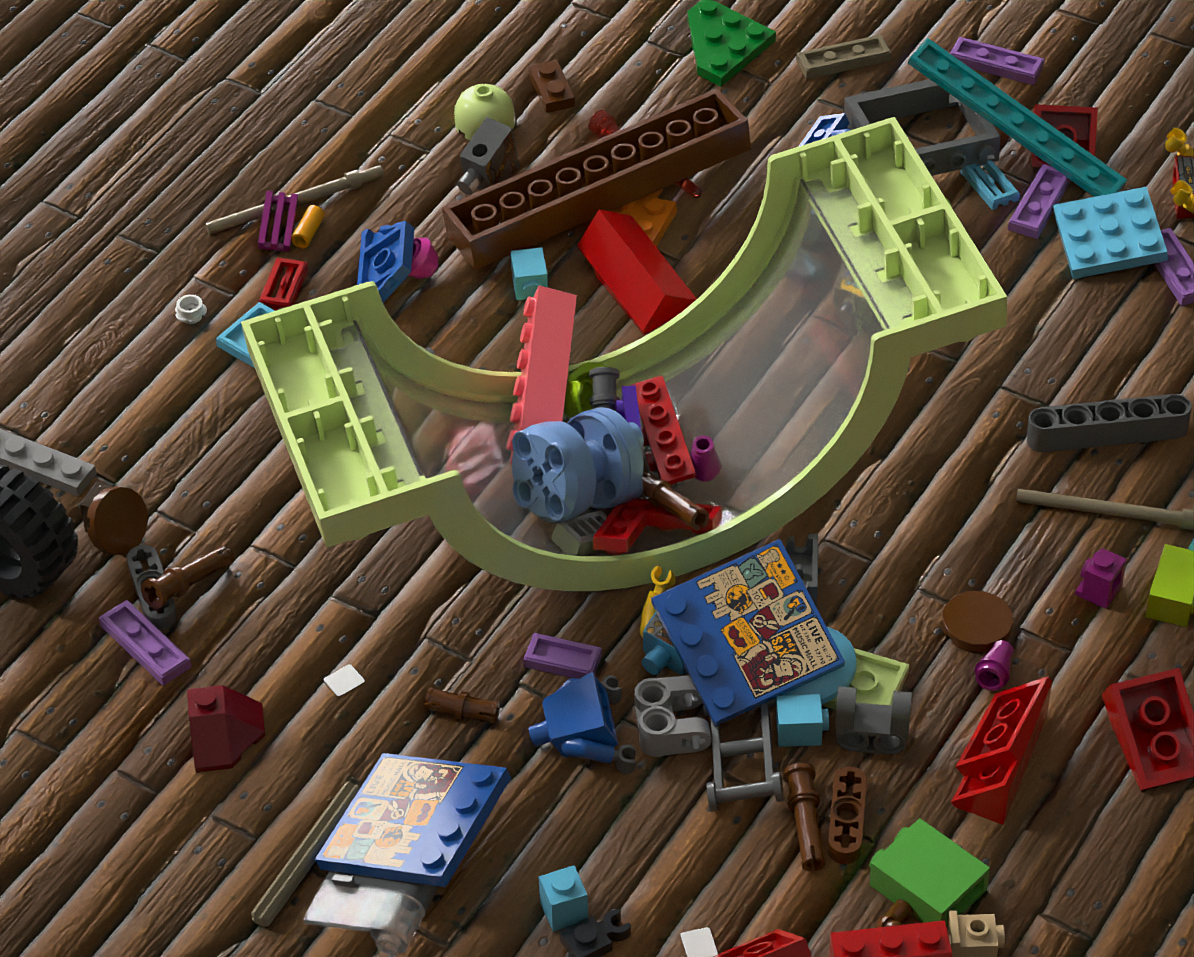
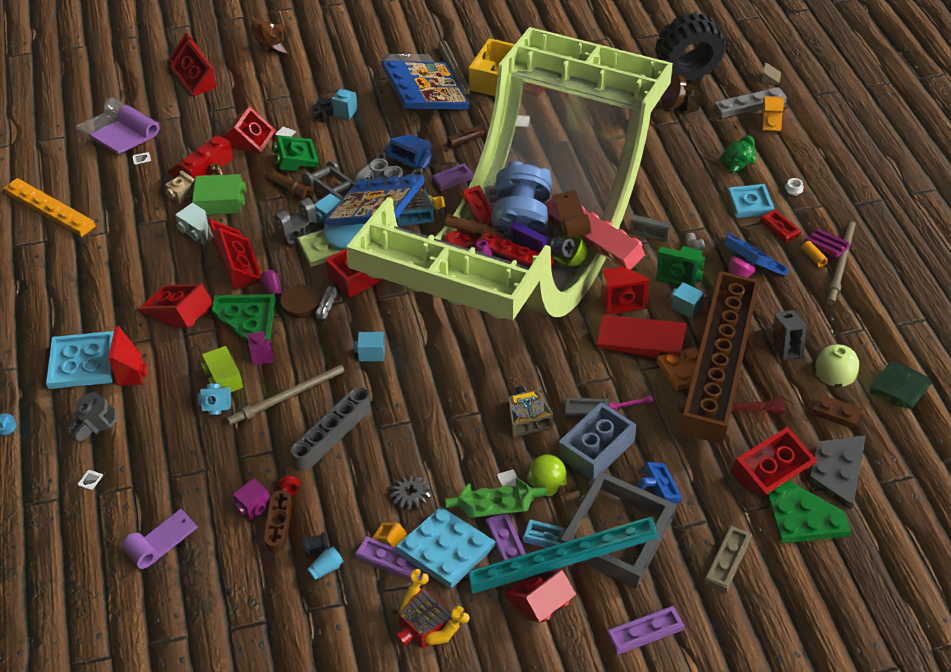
camera: 135 degrees right, 0 degrees up
reddish brown beam [828,767,867,864] -> none
none -> light aqua slope [175,203,208,245]
none -> green plate [212,294,276,344]
none -> green plate [271,135,319,171]
none -> light grey axle [315,286,337,320]
none -> red brick [325,248,383,298]
none -> medium azure brick [354,332,385,362]
none -> light orange slope [372,523,407,548]
none -> dark grey gear [390,475,431,510]
none -> bright green plate [445,478,547,518]
none -> yellow piece [469,38,515,97]
none -> reddish brown door [553,190,591,239]
none -> red slope [601,266,649,315]
none -> dark pink hinge [609,395,653,411]
none -> green plate [656,246,706,288]
none -> light grey arm [686,233,705,250]
none -> green hair [719,135,756,173]
none -> red slope [730,427,817,496]
none -> light orange brick [762,96,783,132]
none -> dark grey wing [809,436,866,509]
none -> clear green slope [869,362,932,409]

